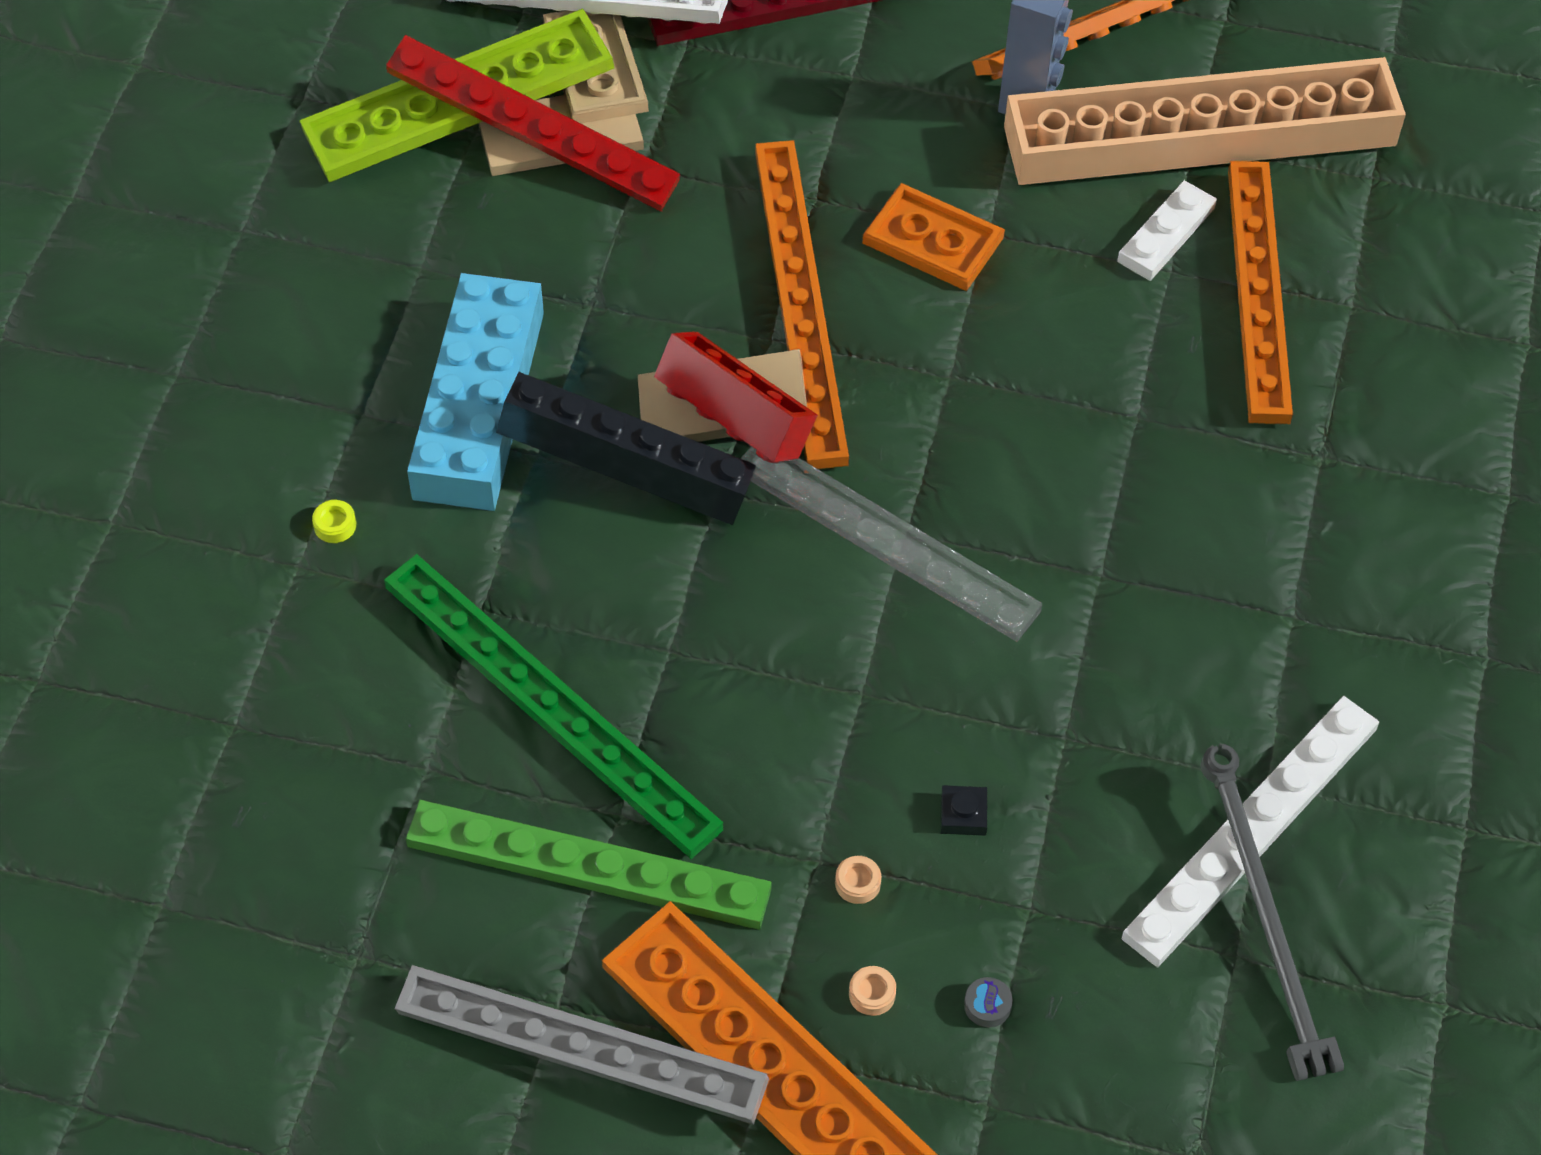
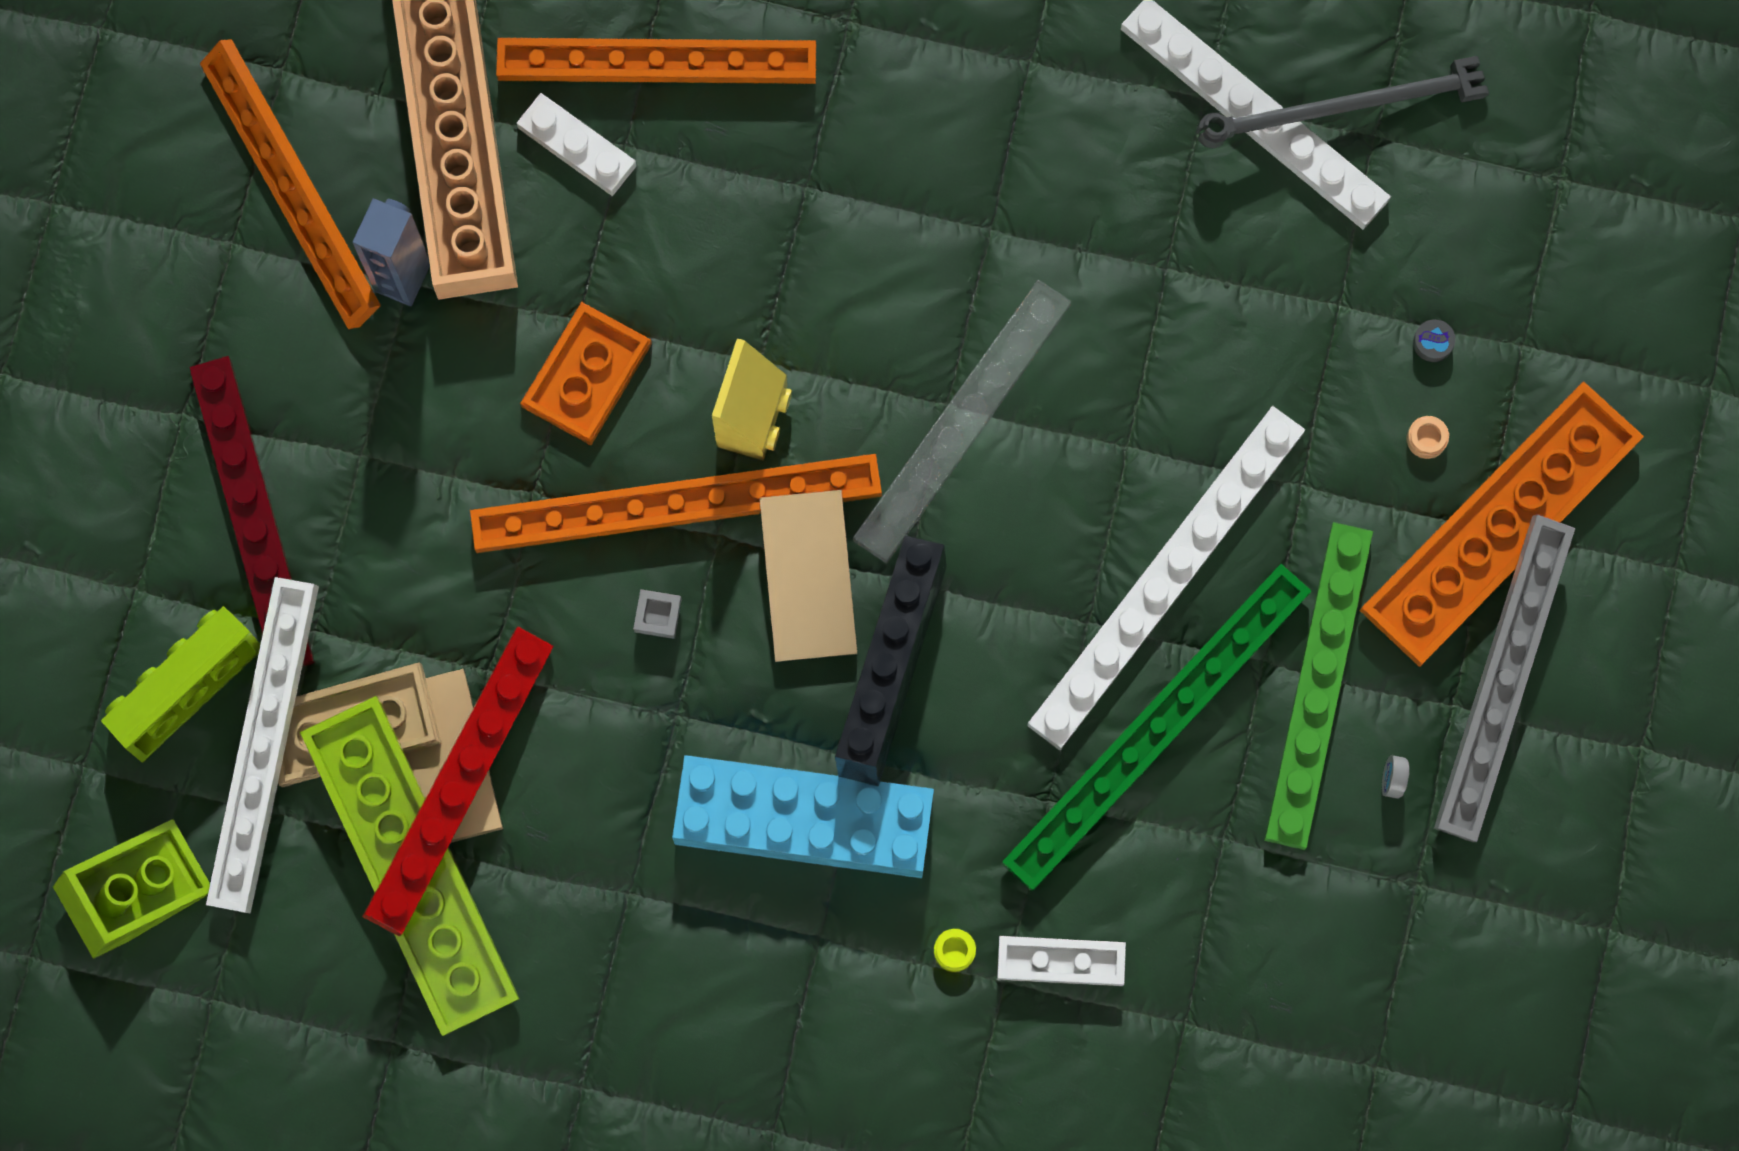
camera: 90 degrees left, 20 degrees up
red brick [654,331,818,463] -> none
light nougat tile [835,856,882,904] -> none
black plate [941,785,987,836] -> none
none -> light grey plate [633,589,682,639]
none -> light yellow slope [712,338,792,461]
none -> white plate [997,936,1126,986]
none -> white plate [1027,406,1305,751]
none -> light grey tile [1382,755,1409,799]

